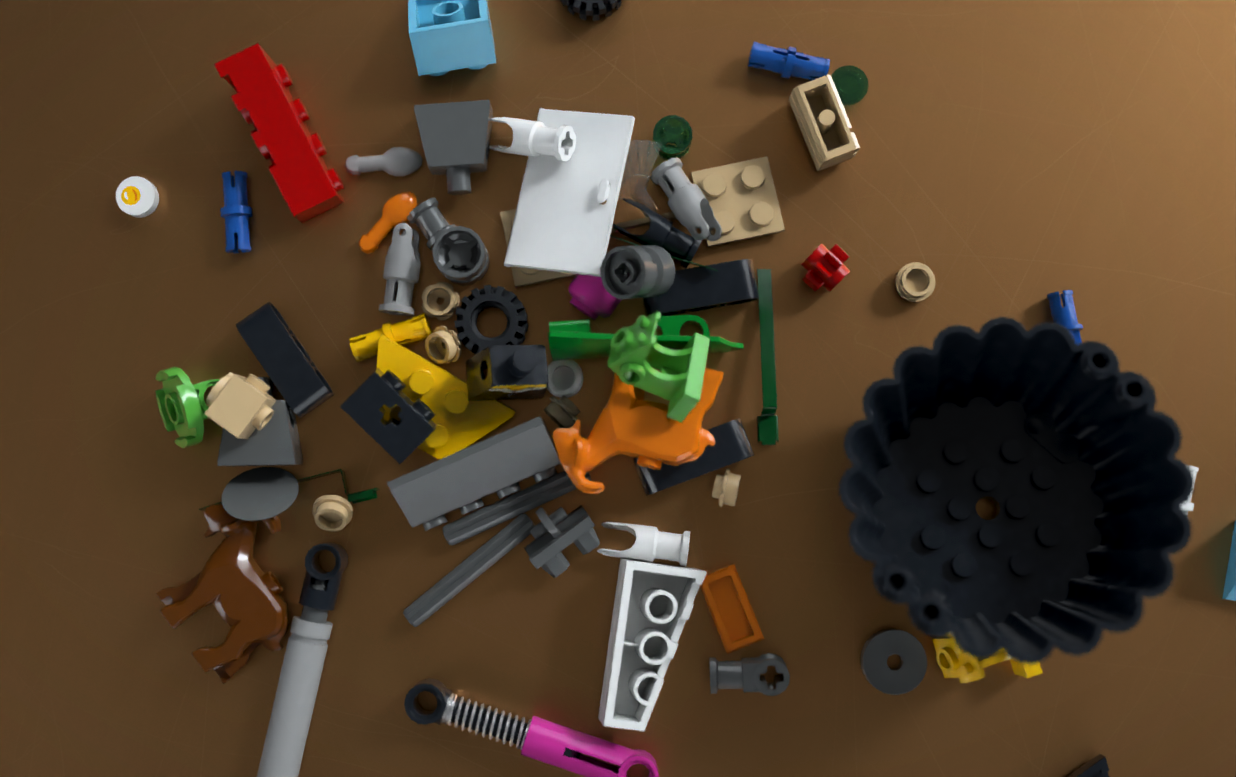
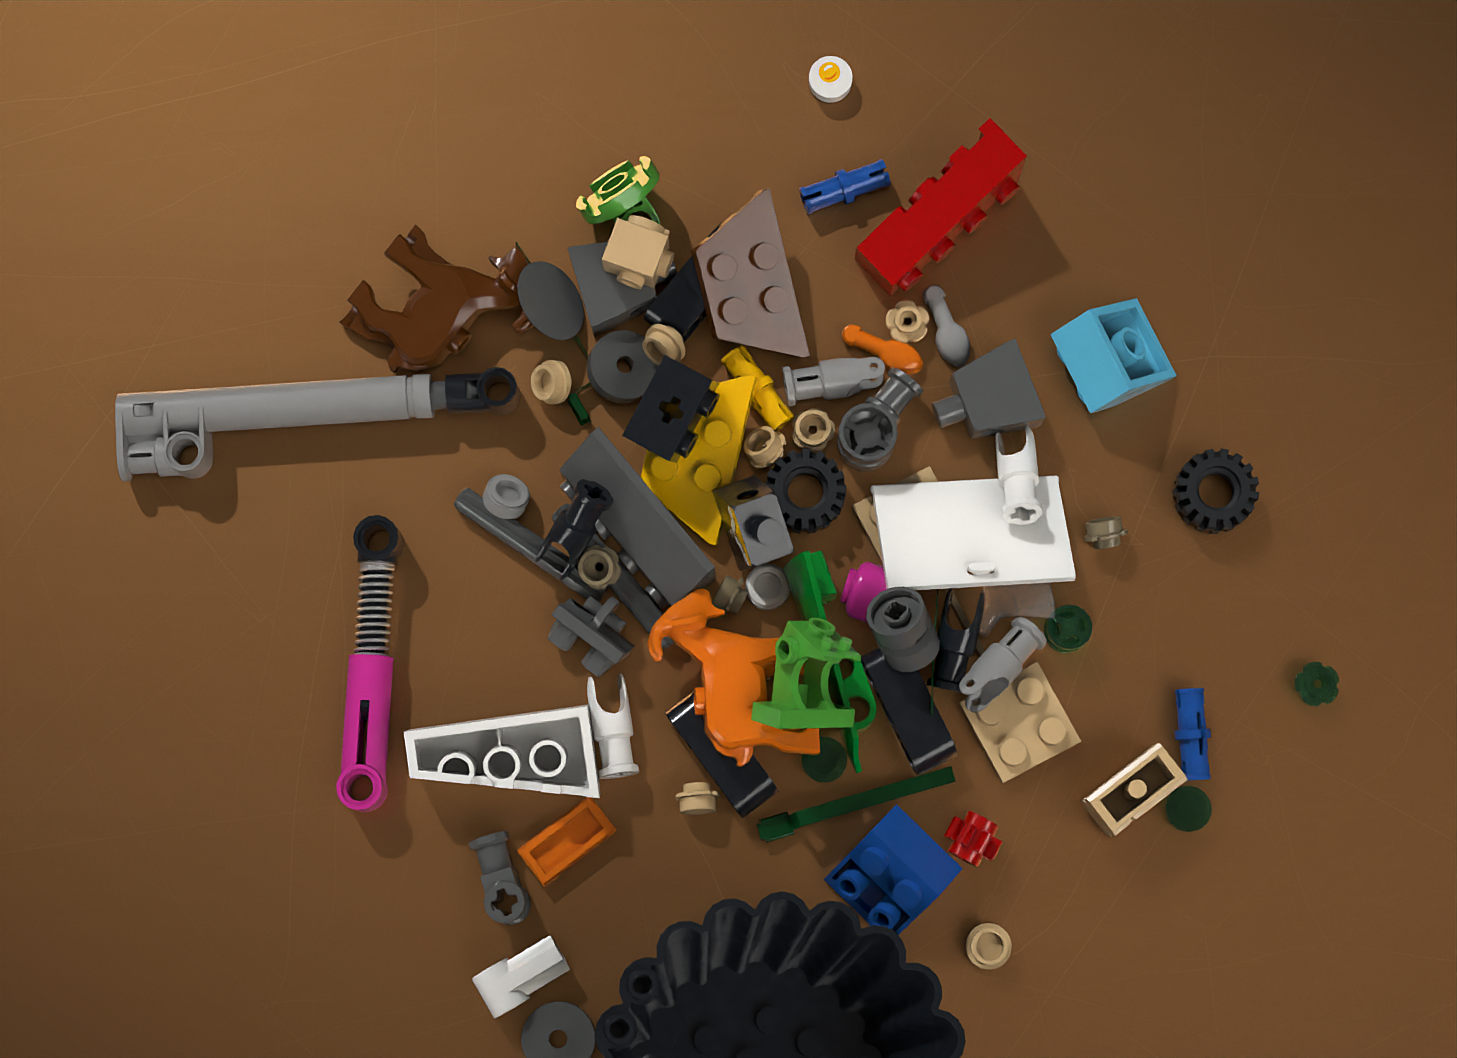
camera: 75 degrees right, 5 degrees down
none -> white piece [472,935,571,1019]
none -> light grey tile [482,474,530,519]
none -> black piece [535,479,614,580]
none -> dark tan plate [578,545,621,590]
none -> dark grey piece [587,330,659,403]
none -> tan plate [642,324,685,365]
none -> wing [691,188,810,357]
none -> clear green plate [802,737,847,783]
none -> blue slope [824,804,963,935]
none -> tan plate [885,300,929,343]
none -> dark tan plate [1084,516,1128,549]

